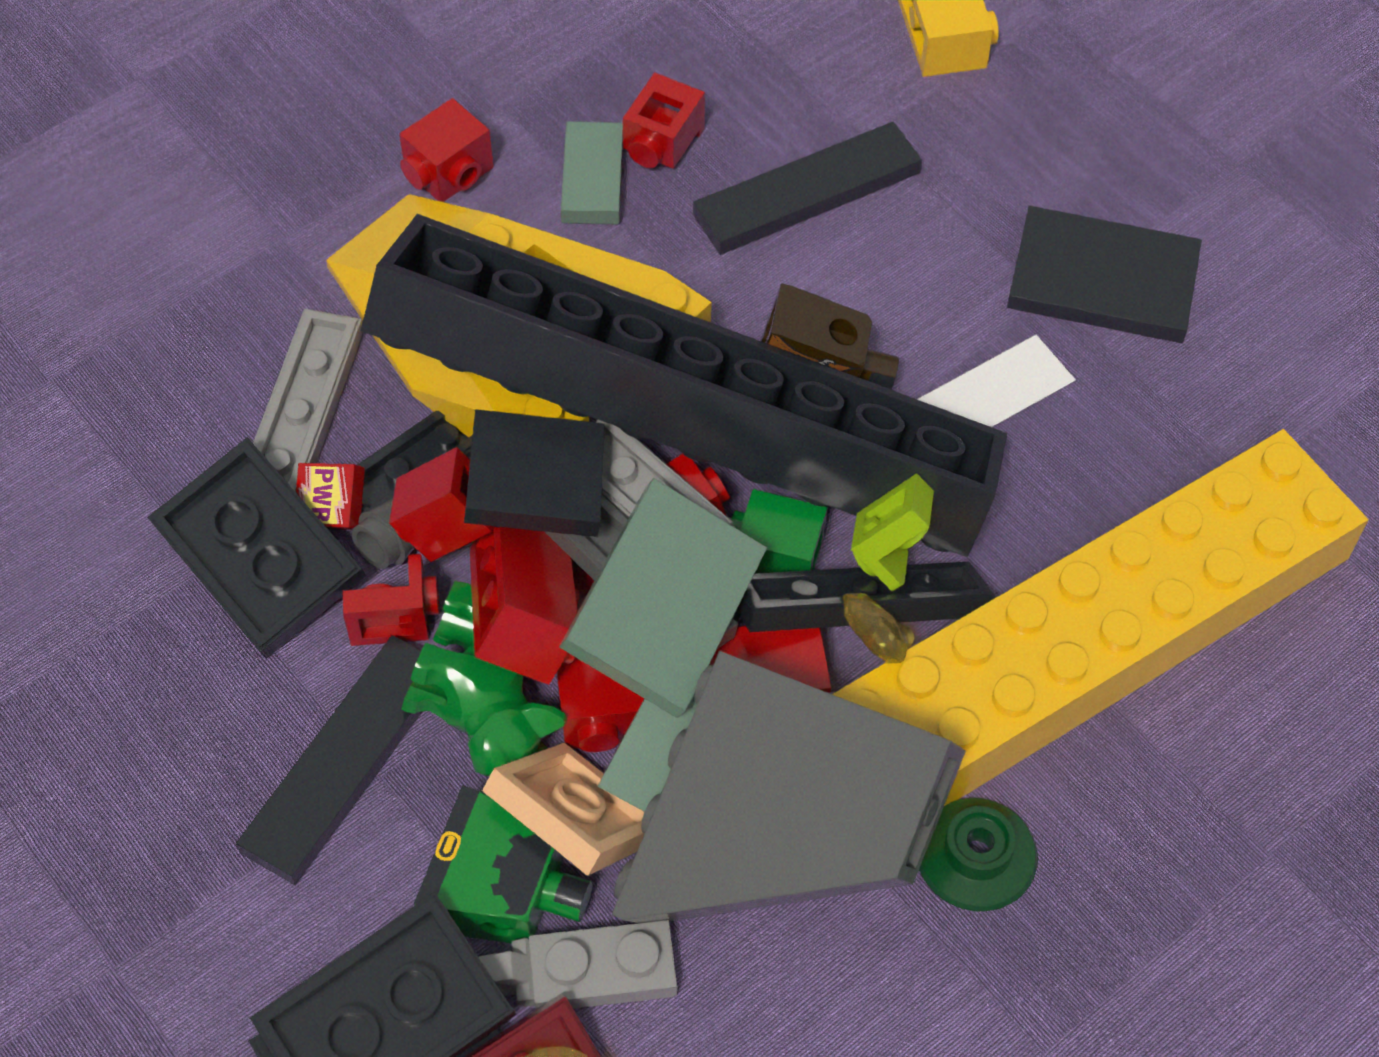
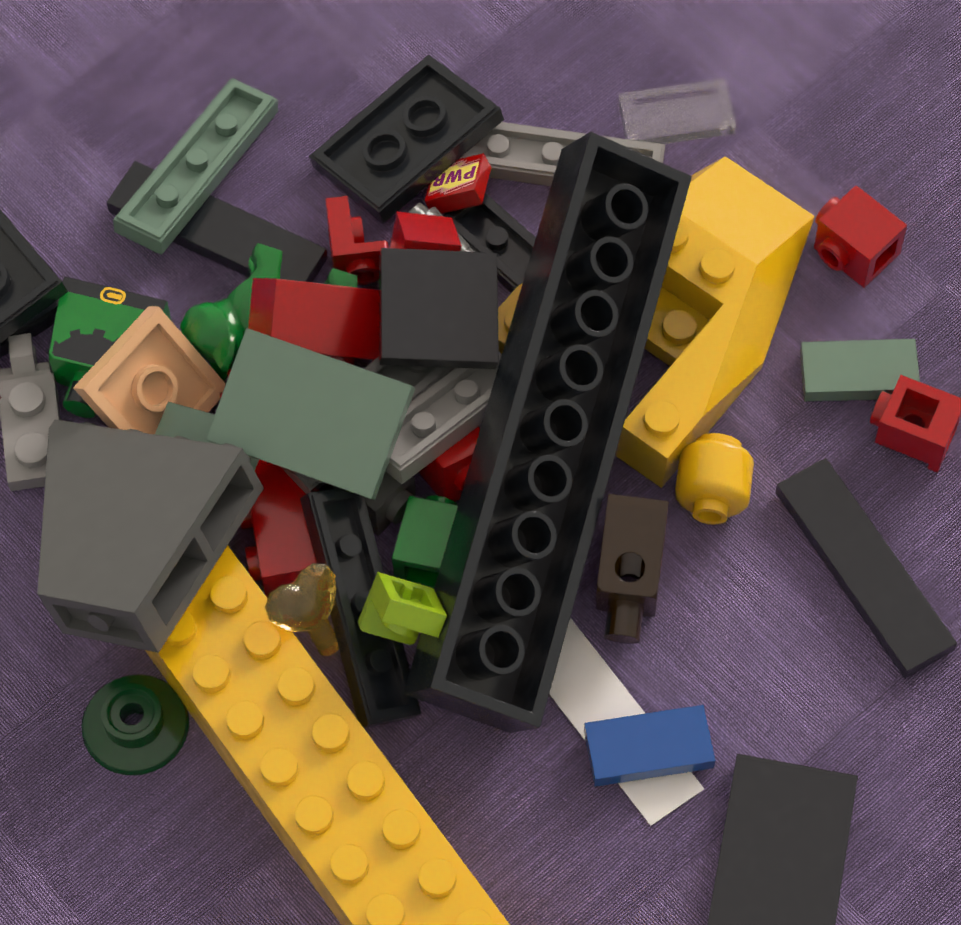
camera: 90 degrees right, 5 degrees up
none -> sand green tile [113,78,278,255]
none -> blue tile [584,705,716,787]
none -> clear tile [618,78,736,144]
none -> yellow head [675,433,754,525]

